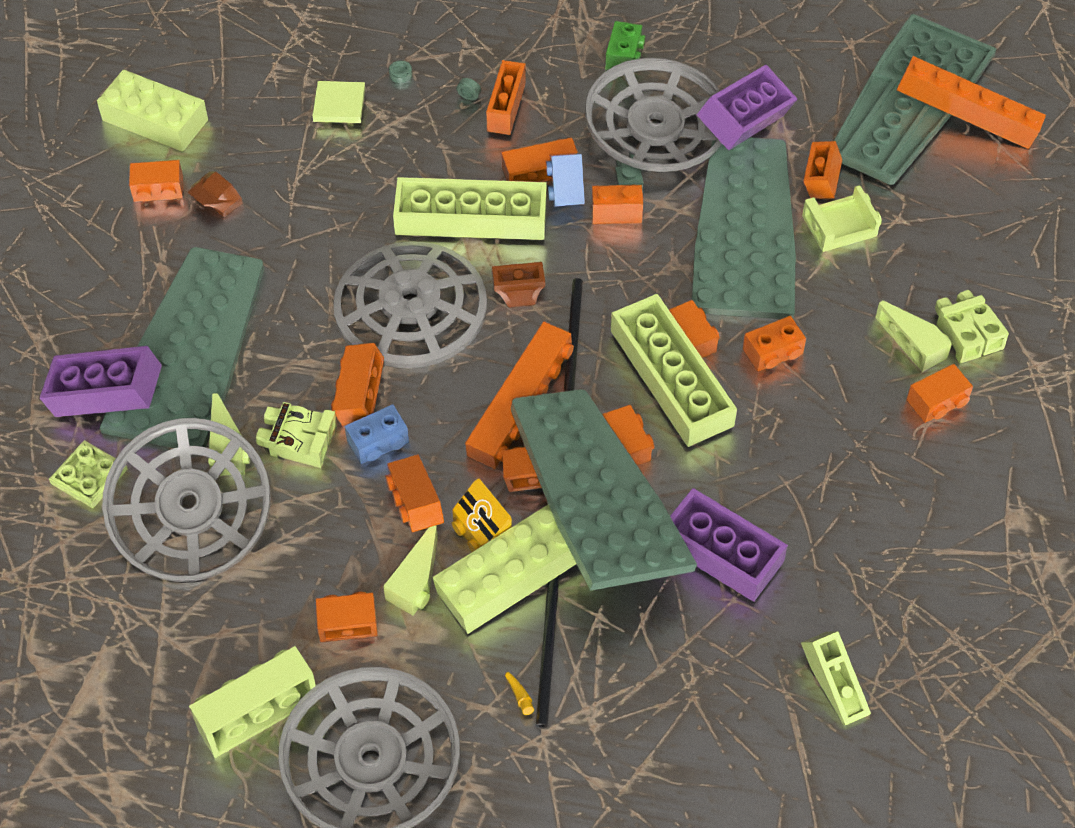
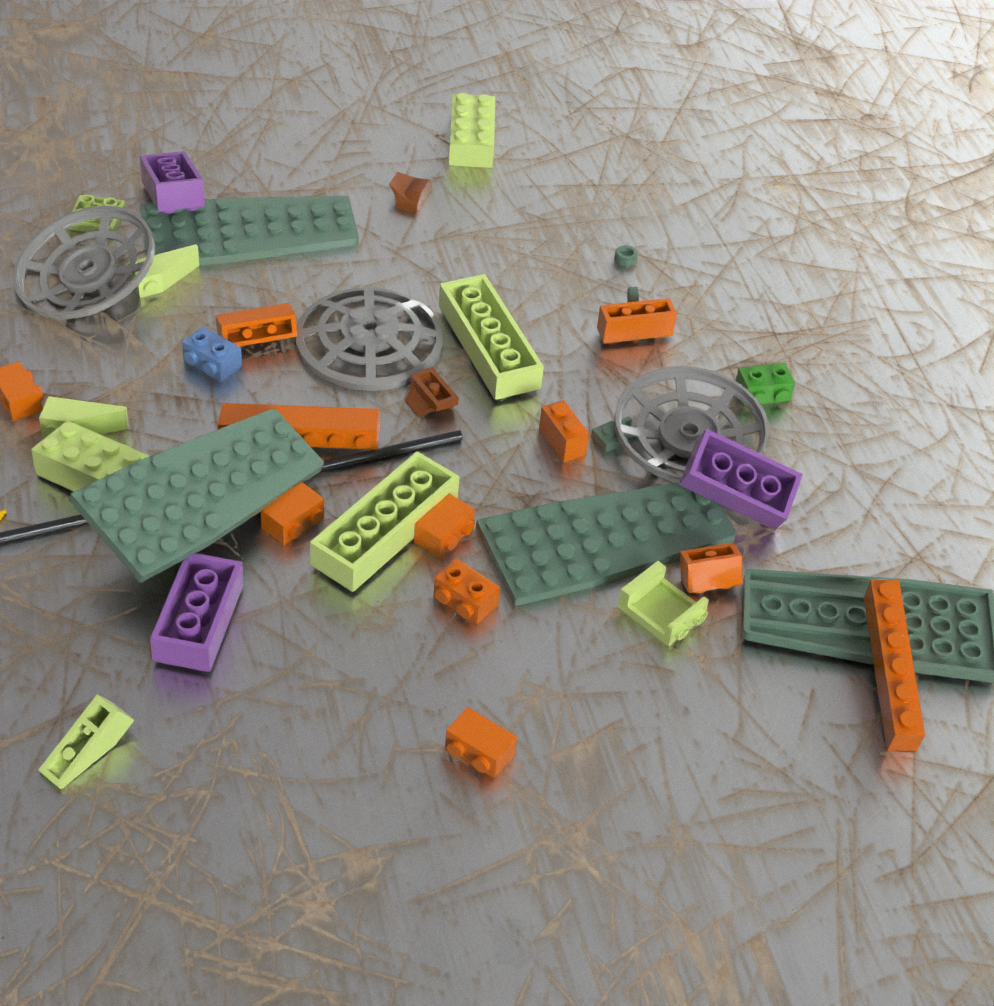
camera: 60 degrees right, 10 degrees down
orange brick [129,160,183,202] -> none
yellowish green hips [256,402,337,468] -> none
yellowish green tile [313,81,365,123] -> none
orange brick [385,454,444,532] -> none
yellow slope [451,478,512,552] -> none
orange brick [502,137,578,182] -> none
brick [546,153,585,206] -> none
yellowish green slope [875,301,952,372] -> none
yellowish green hips [935,290,1009,364] -> none

